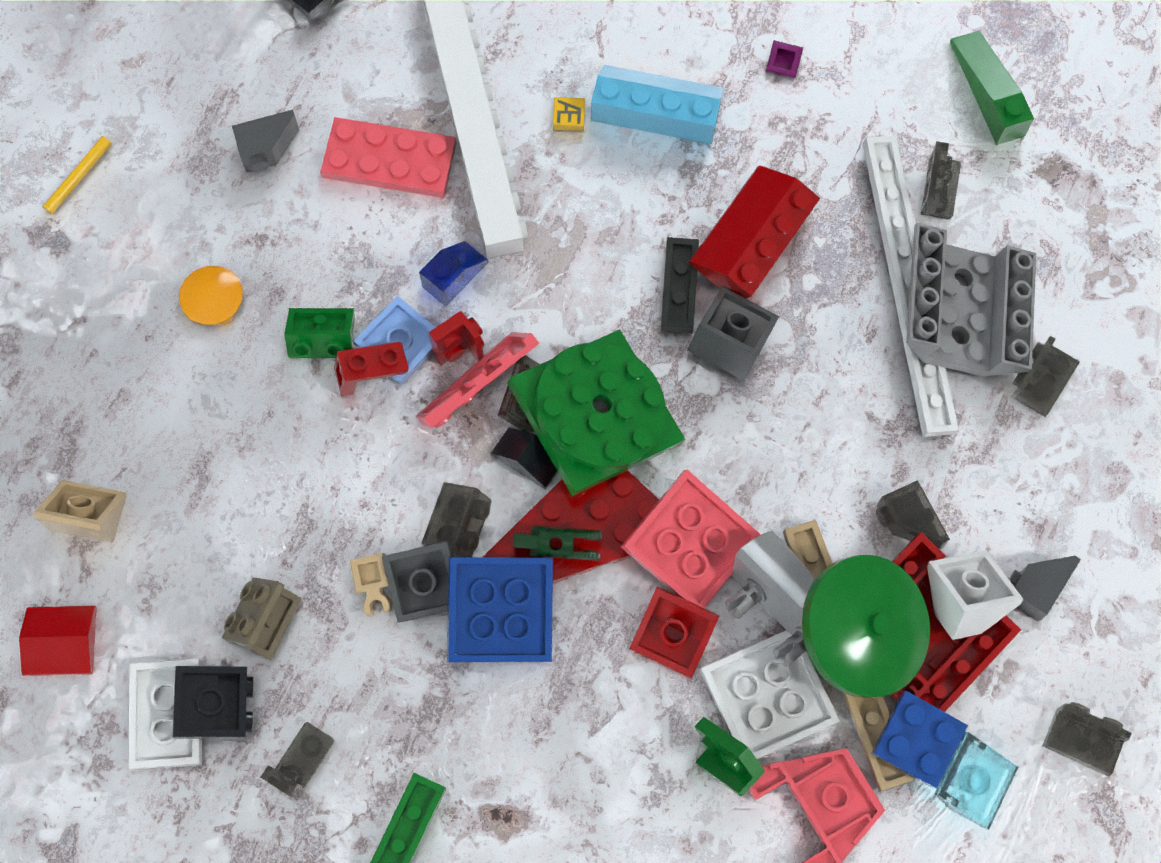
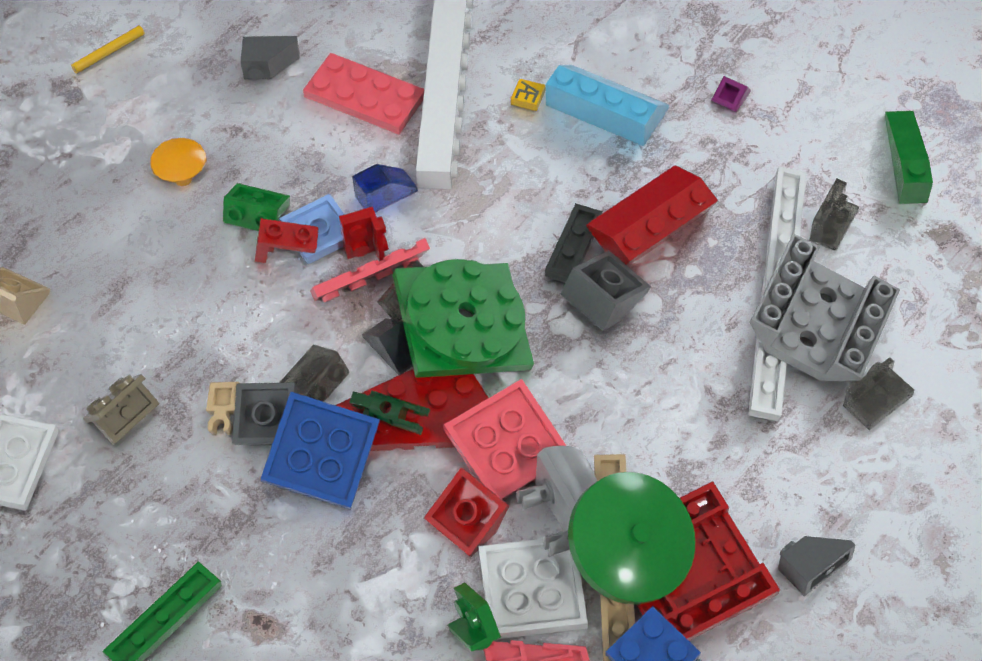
camera: 20 degrees right, 15 degrees down
black plate [172,666,253,741] -> none
clear smoke bracket [260,722,335,801] -> none
clear smoke slope [876,480,950,549] -> none
white slope [927,550,1023,640] -> none

